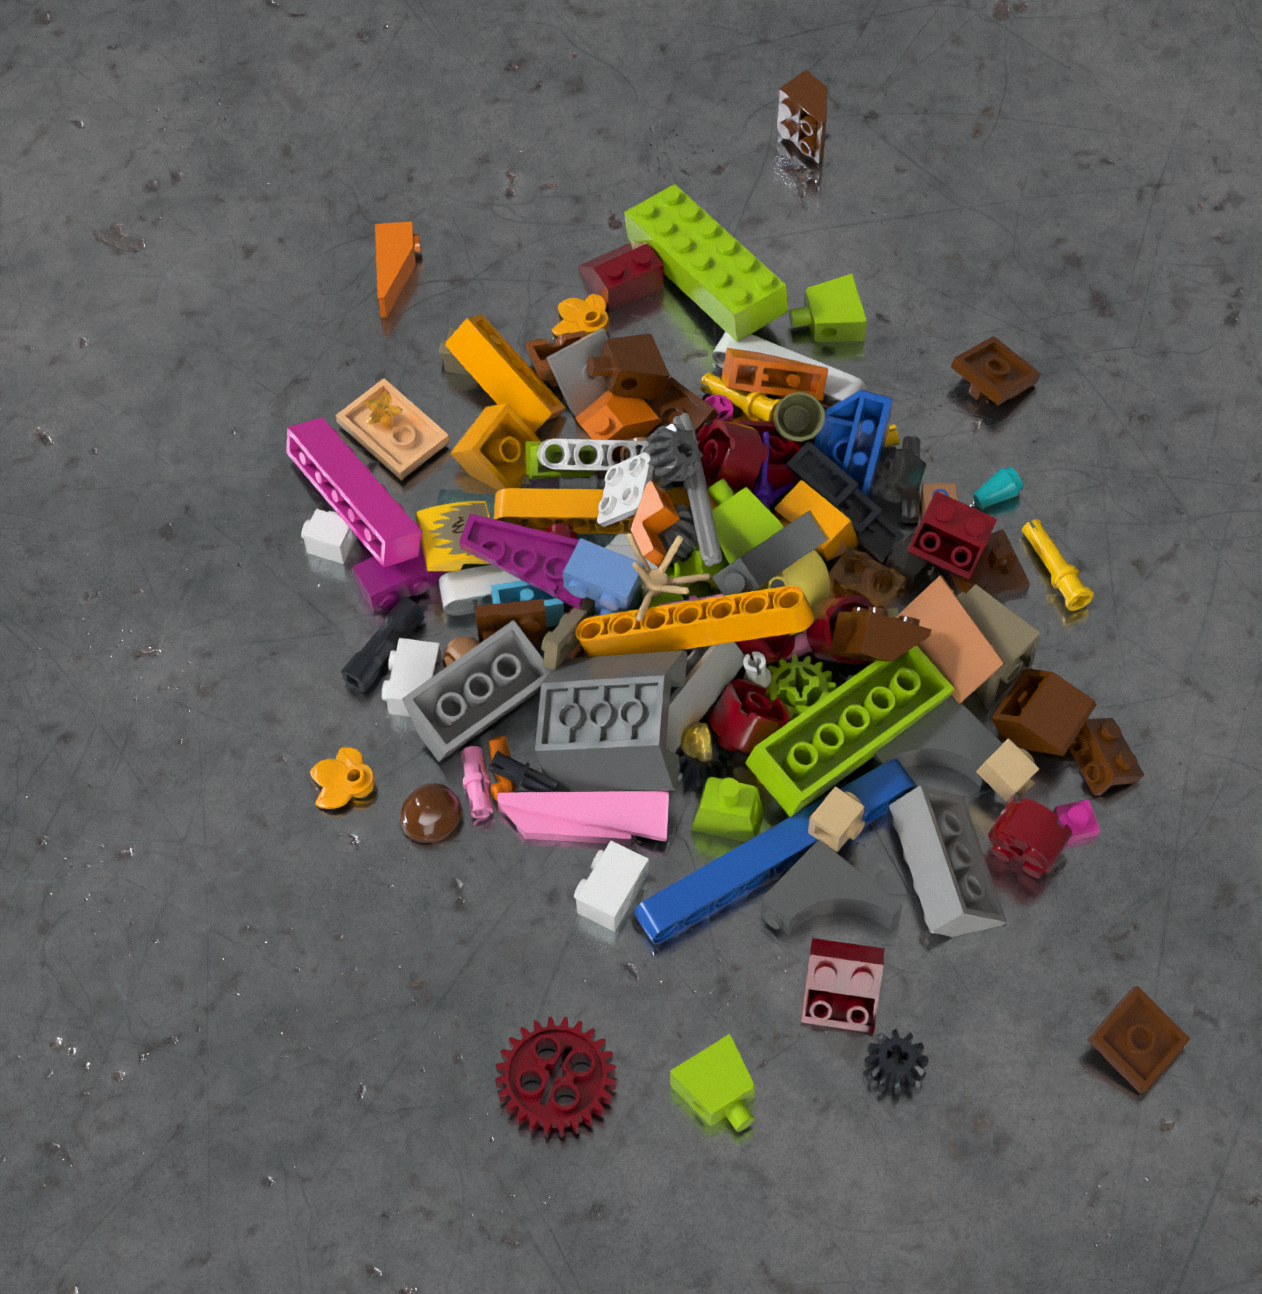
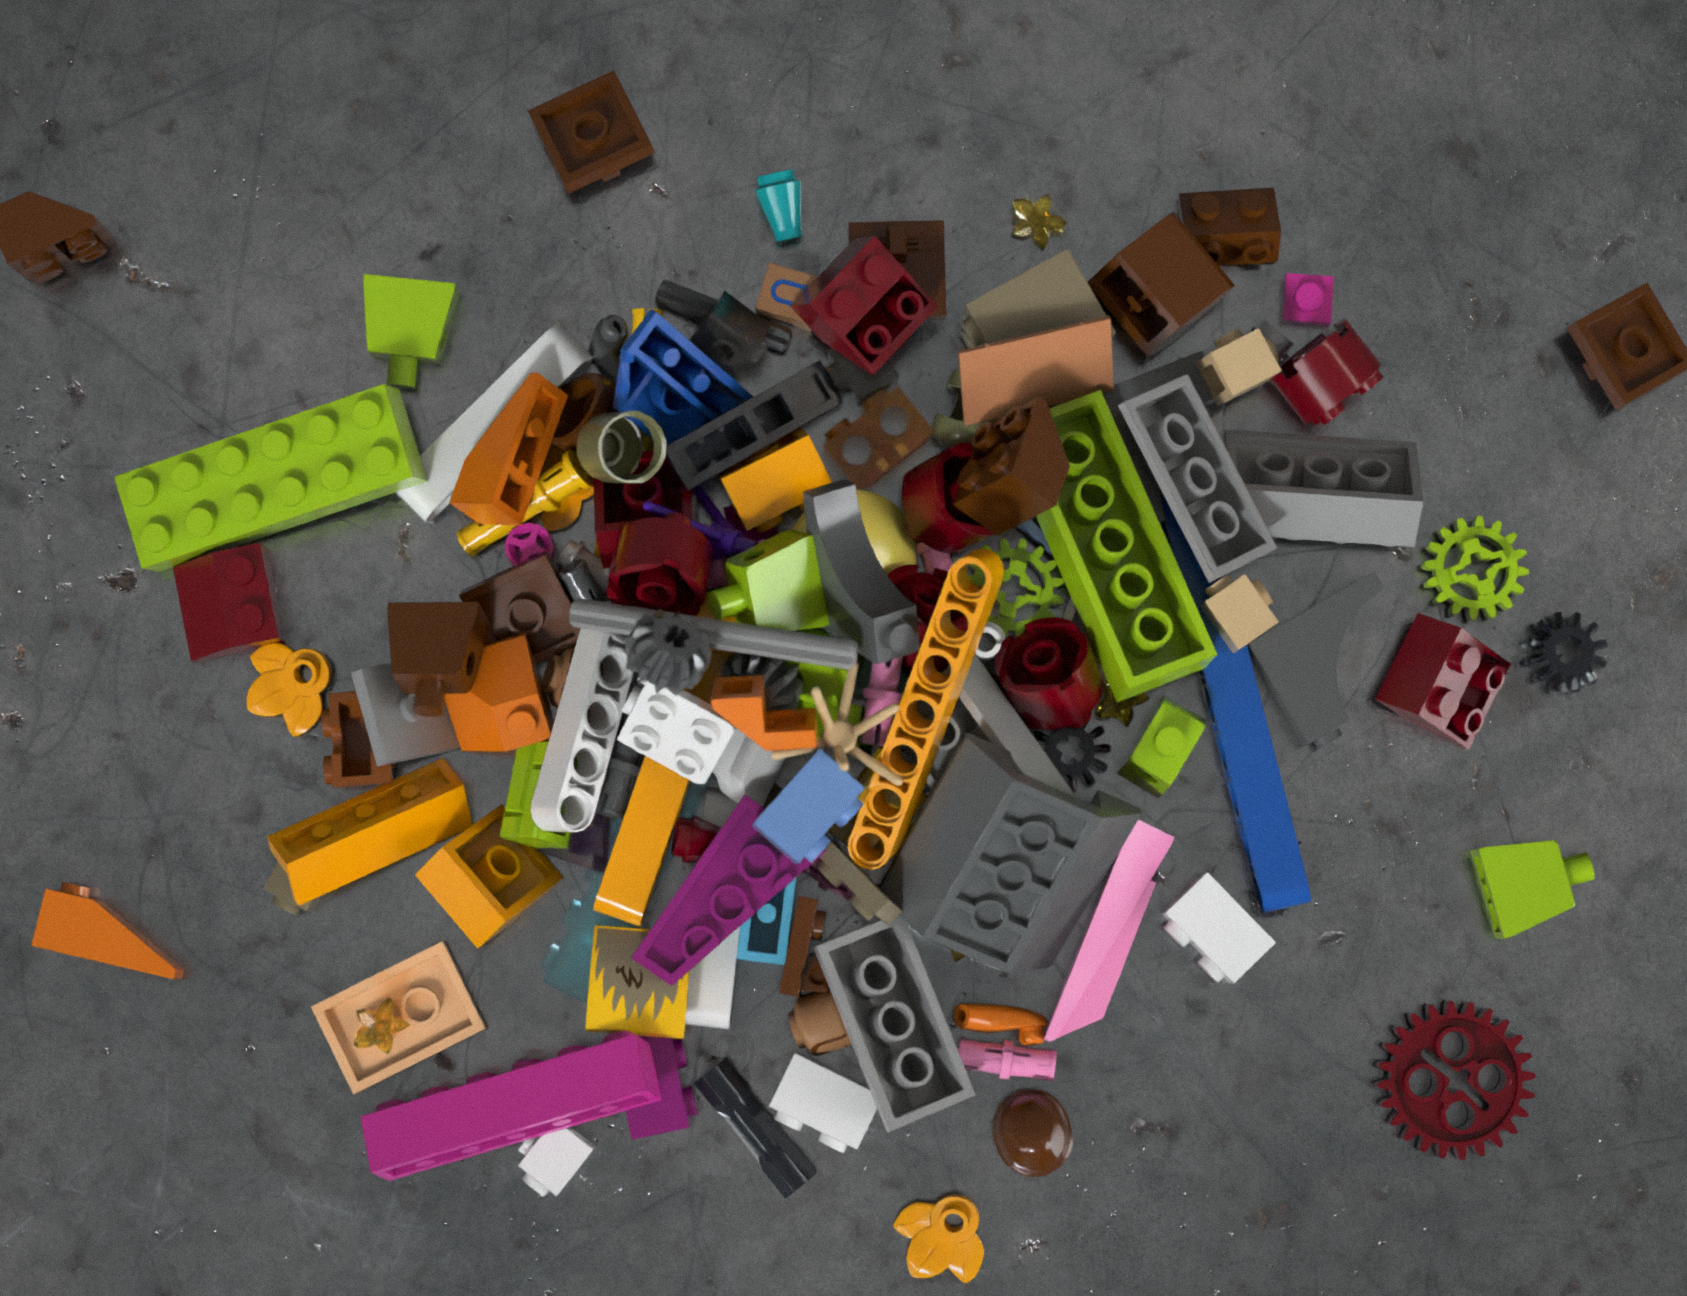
camera: 75 degrees left, 25 degrees up
black axle [487,750,558,792] -> none
clear yellow plate [681,722,713,761] -> none
yellow pin [1022,519,1094,611] -> none
none -> clear yellow plant [1011,194,1067,250]
none -> light grey slope [1118,374,1277,583]
none -> lime gear [1421,516,1529,622]

